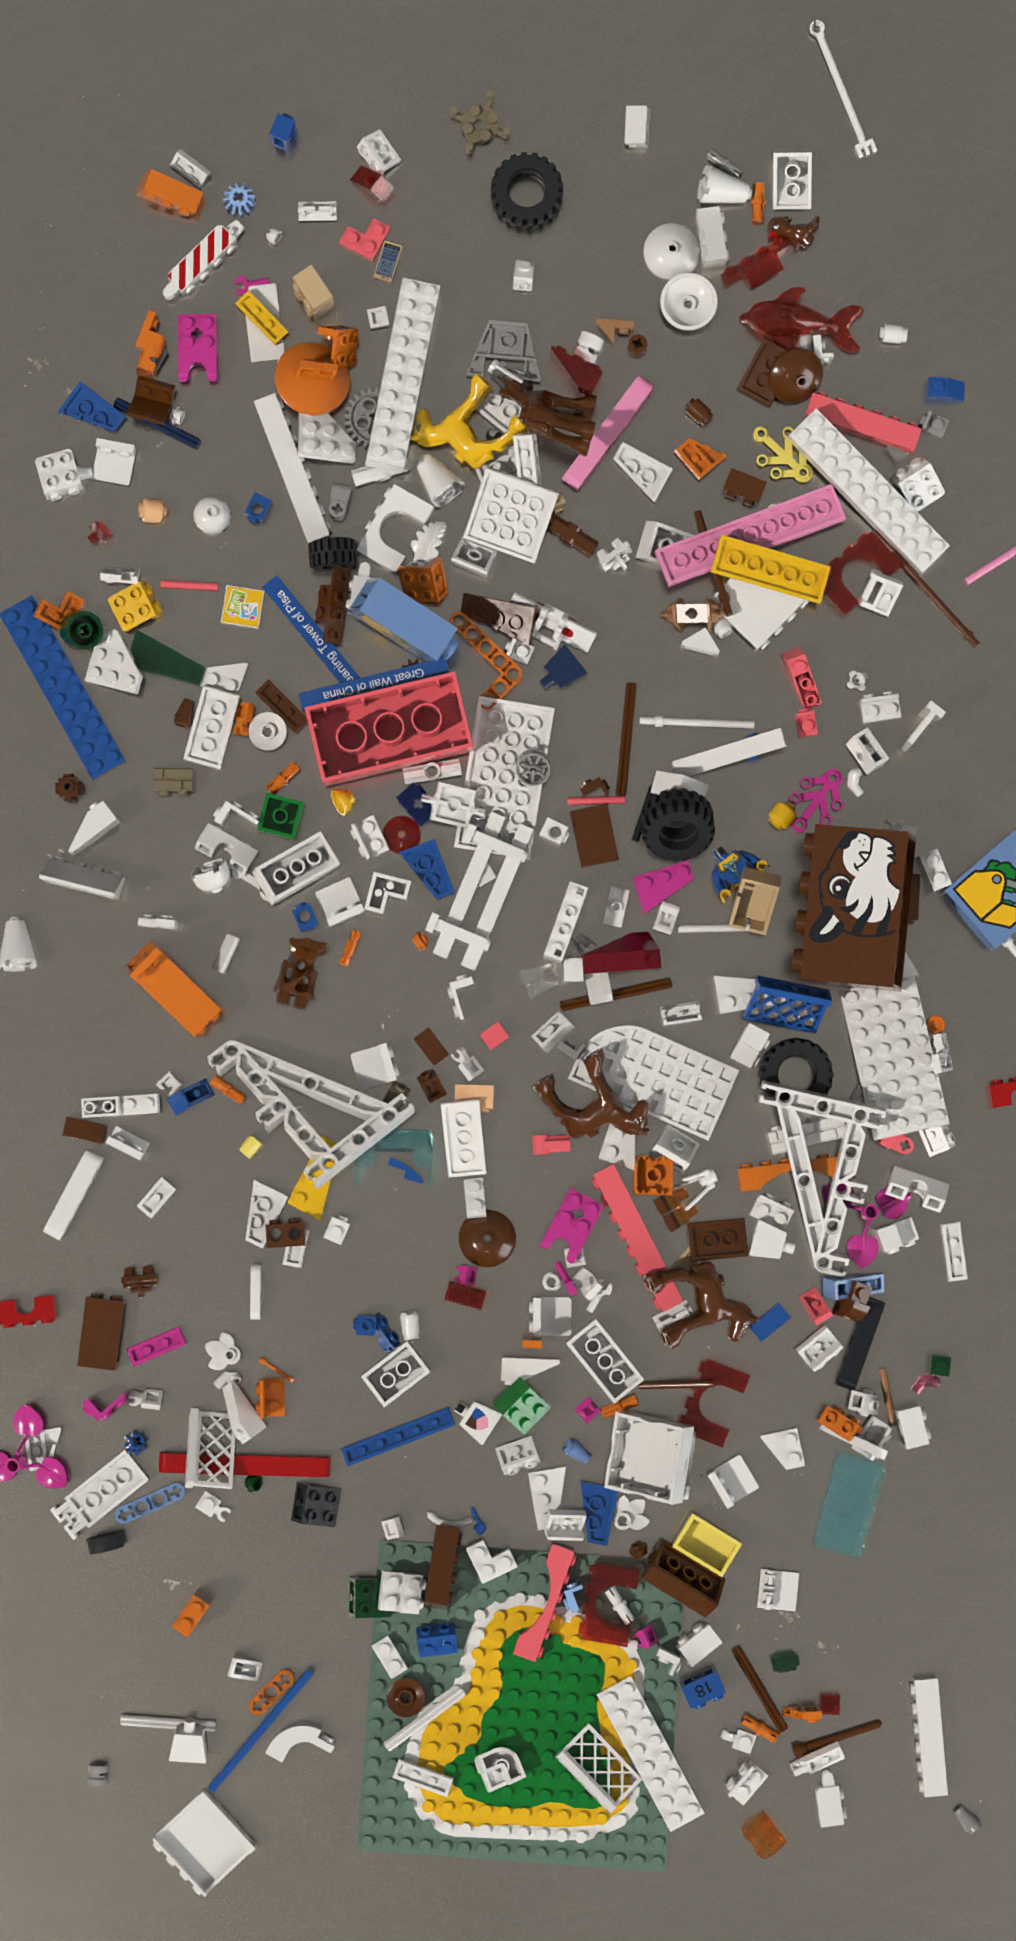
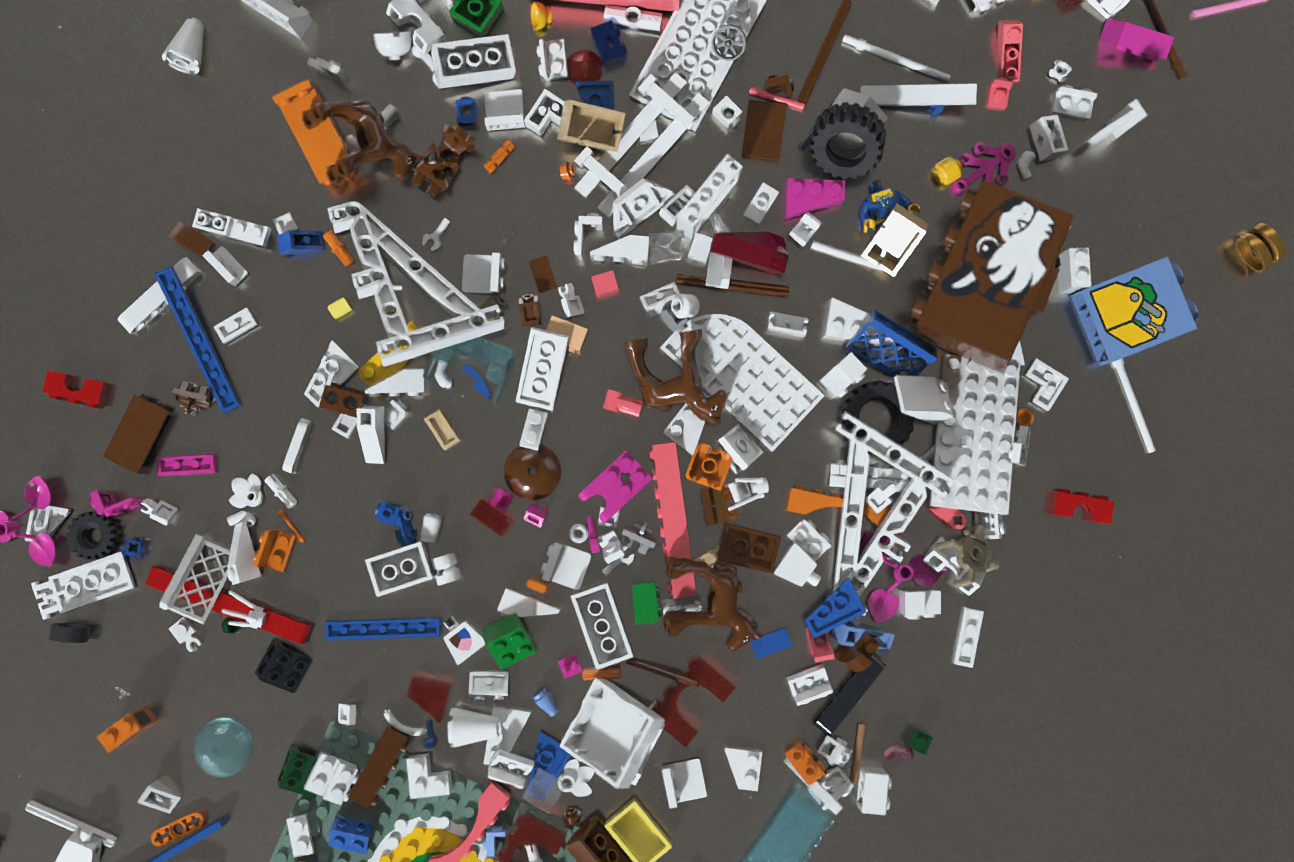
camera: 20 degrees right, 0 degrees up
medium blue beam [115,1482,186,1524] -> none
white plate [421,782,485,828] -> none
none -> black tyre [66,511,121,560]
none -> blue tile [154,266,241,413]
none -> clear light blue dish [194,718,252,777]
none -> white plant [222,590,267,629]
none -> white axle [264,473,297,508]
none -> reddish brown animal [302,100,422,184]
none -> white slope [357,406,385,464]
none -> white slope [364,368,424,397]
none -> clear red wing [407,677,450,723]
none -> white bar [422,218,450,252]
none -> tan tile [424,409,461,451]
none -> white wheel [430,553,462,586]
none -> white arm [435,360,453,388]
none -> white cone [448,708,503,747]
none -> clear piece [522,767,567,814]
none -> dark pink tile [523,502,547,528]
none -> tan piece [557,100,625,152]
none -> white slope [590,235,649,265]
none -> white wing [613,178,675,240]
none -> light grey hips [621,521,657,555]
none -> green brick [632,581,662,624]
none -> white slope [659,185,695,226]
none -> white head [671,294,700,319]
none -> white tile [728,482,752,503]
none -> blue wing [805,577,867,638]
none -> white plate [865,480,900,514]
none -> white slope [894,376,954,425]
none -> dark tan plate [937,524,1000,588]
none -> white plate [1025,358,1069,411]
none -> dark pink wedge [1099,19,1174,62]

